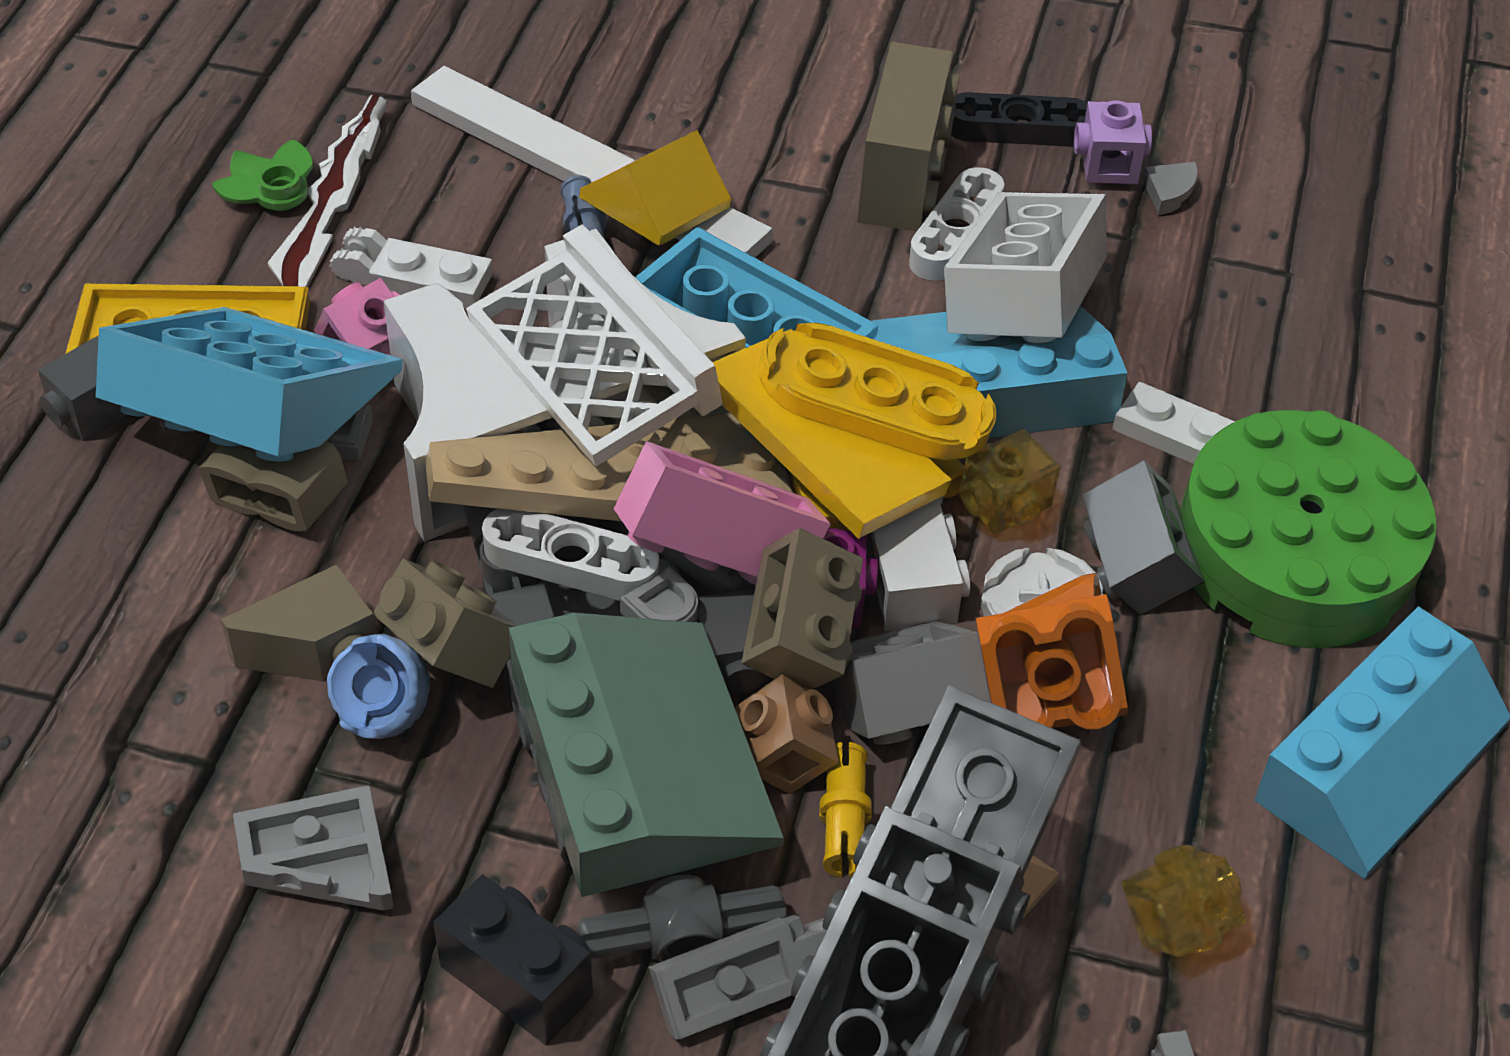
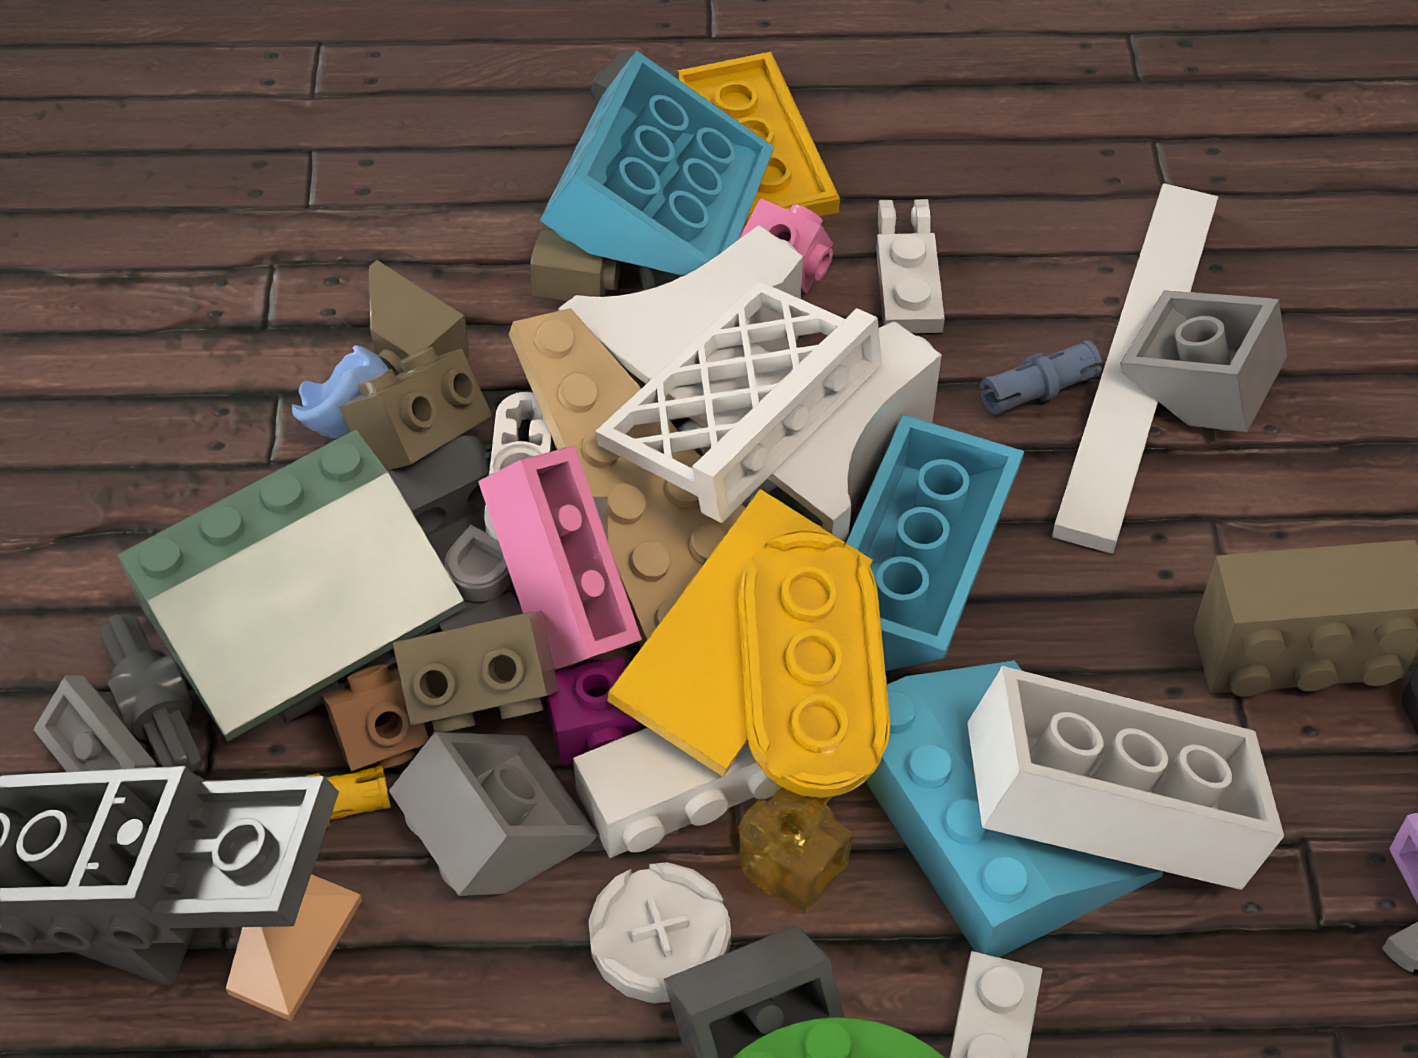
camera: 75 degrees right, 5 degrees up
bright green plate [212,140,313,211] -> none
light grey wing [233,785,394,910] -> none
white sword [267,95,387,287] -> none
black brick [434,874,593,1046] -> none
yellow slope [579,130,731,246] -> none
white beam [909,167,1004,281] -> none
orange piece [976,573,1128,729] -> none
none -> light grey slope [1120,290,1287,432]

